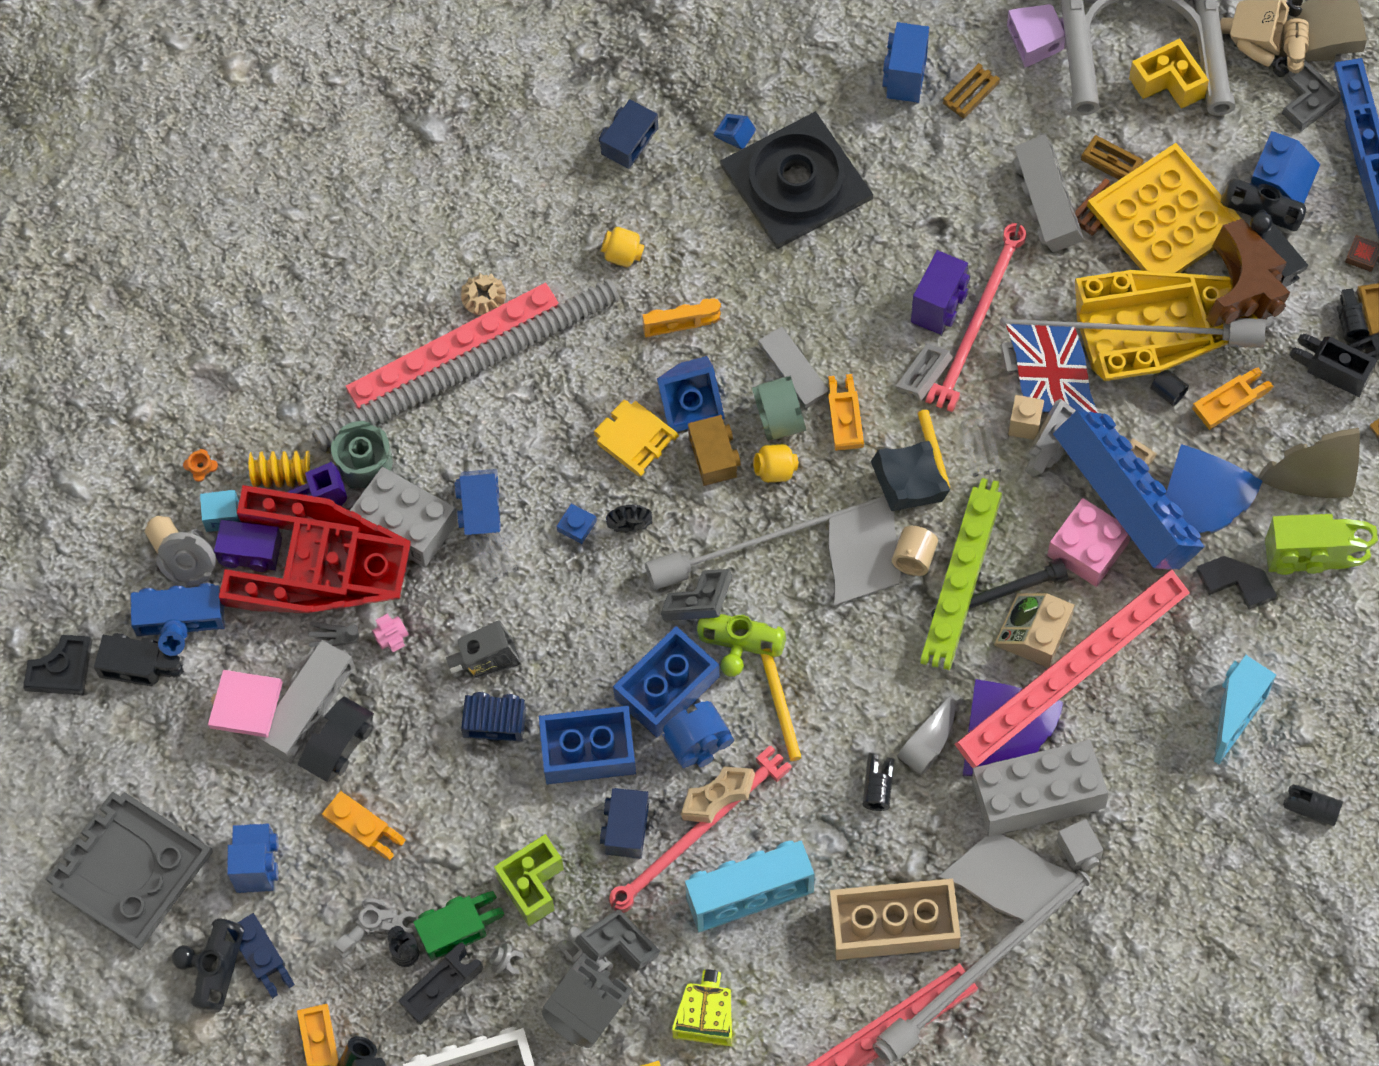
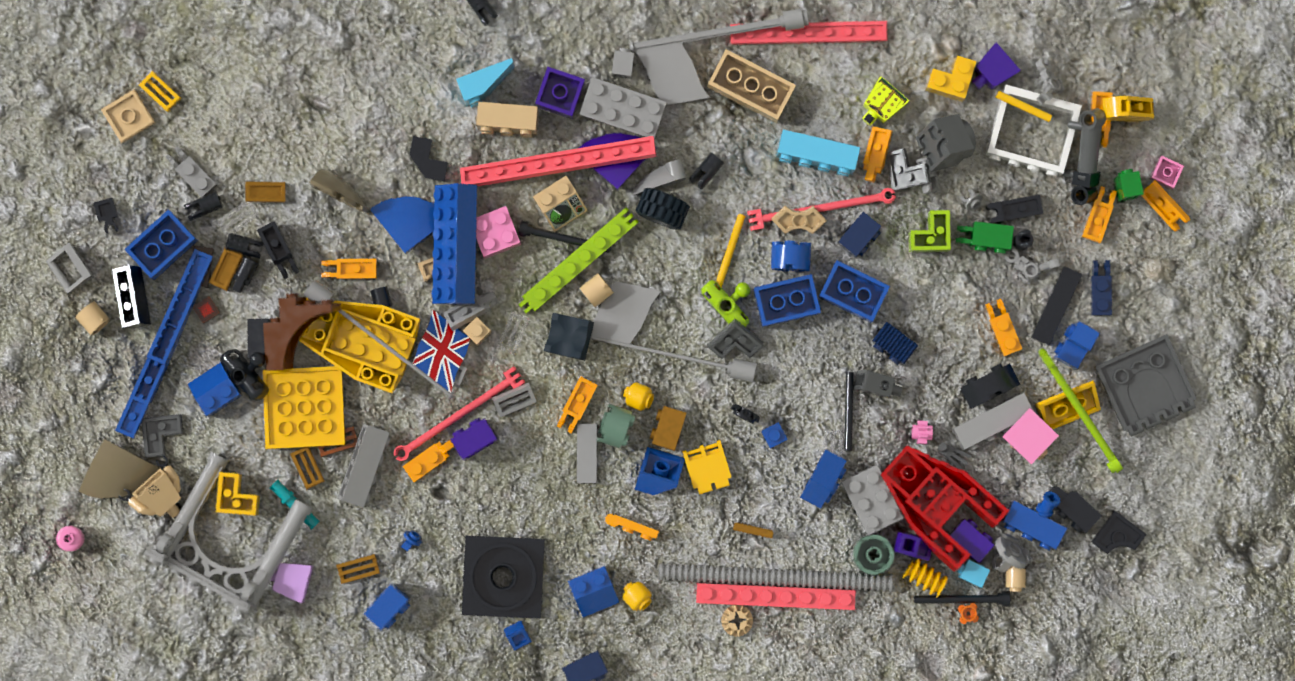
camera: 155 degrees left, 20 degrees up
black piece [172,918,244,1013] -> none
yellow bar [917,410,951,488] -> none
lime brick [1265,514,1378,575] -> none
tan hinge [1284,18,1309,74] -> none
none -> teal pin [269,479,320,530]
none -> blue plate [401,530,422,551]
none -> light orange hinge [402,440,454,482]
none -> tan brick [476,102,539,138]
none -> dark purple brick [535,66,585,119]
none -> blue slope [568,566,620,618]
none -> black wheel [635,188,690,230]
none -> pearl gold tile [733,522,773,539]
none -> black bar [844,372,854,451]
none -> light orange hinge [863,126,893,183]
none -> black piece [914,591,1010,607]
none -> black tile [1031,266,1082,346]
none -> yellow slope [1035,381,1101,430]
none -> lime hinge [1039,349,1123,474]

